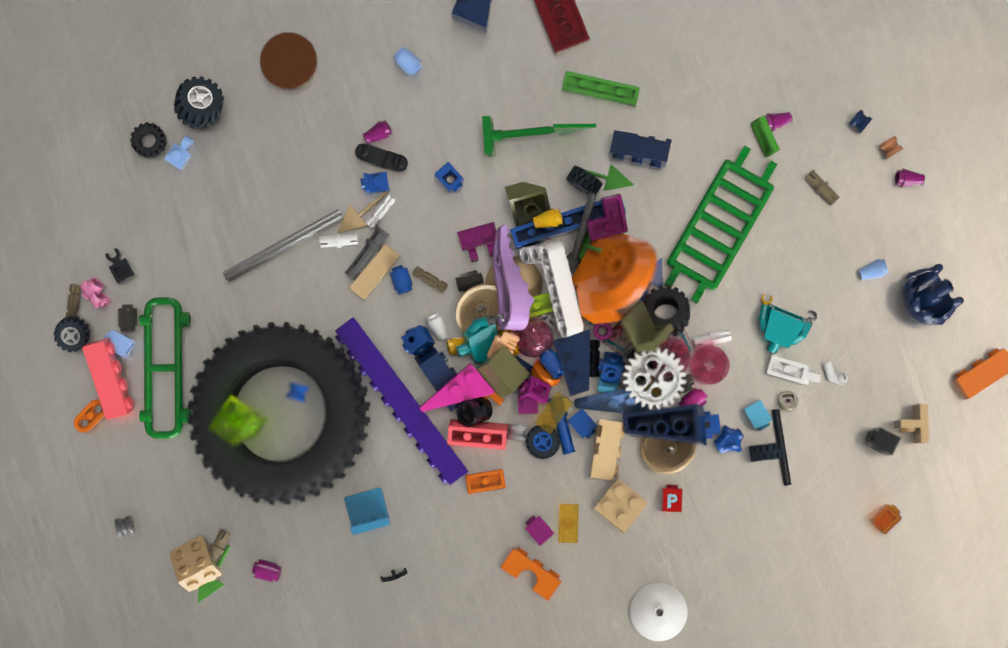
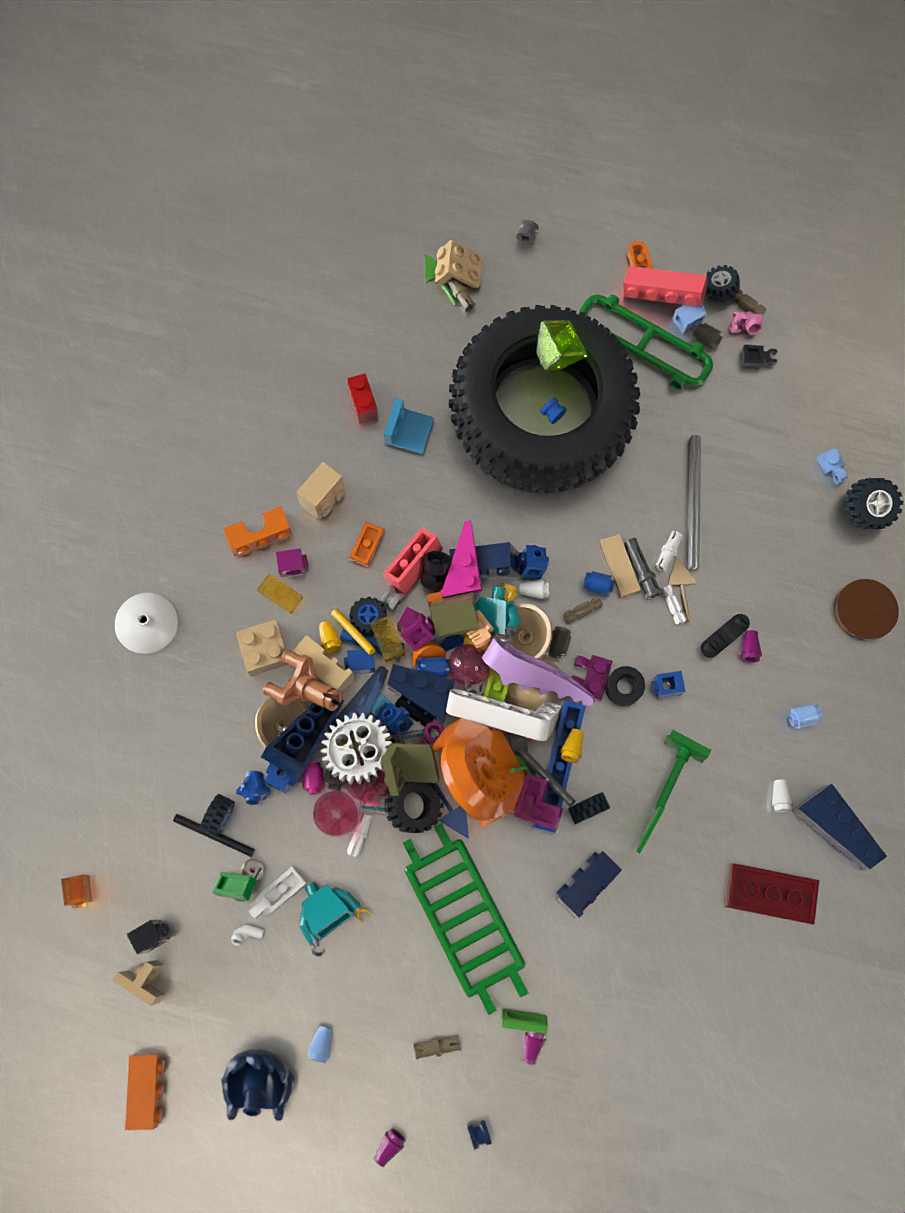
camera: 115 degrees right, 10 degrees down
black tyre [130,122,167,158] -> none
magenta brick [252,559,282,582] -> none
dark purple brick [335,317,469,485] -> none
blue bracket [360,172,389,194] -> none
black piece [380,568,408,582] -> none
olive slope [505,182,551,227] -> none
bright green tile [562,71,640,107] -> none
bright green piece [572,164,634,191] -> none
red brick [661,484,682,512] -> none
medium azure brick [742,400,772,431] -> none
nougat wheel [879,136,903,159] -> none
none -> green tile [212,872,257,902]
none -> nougat wheel [263,650,342,711]
none -> tan brick [296,462,345,520]
none -> yellow cone [319,621,342,654]
none -> yellow bar [331,609,376,655]
none -> red brick [346,373,378,424]
none -> black tyre [605,666,645,706]
none -> white cone [772,780,794,813]

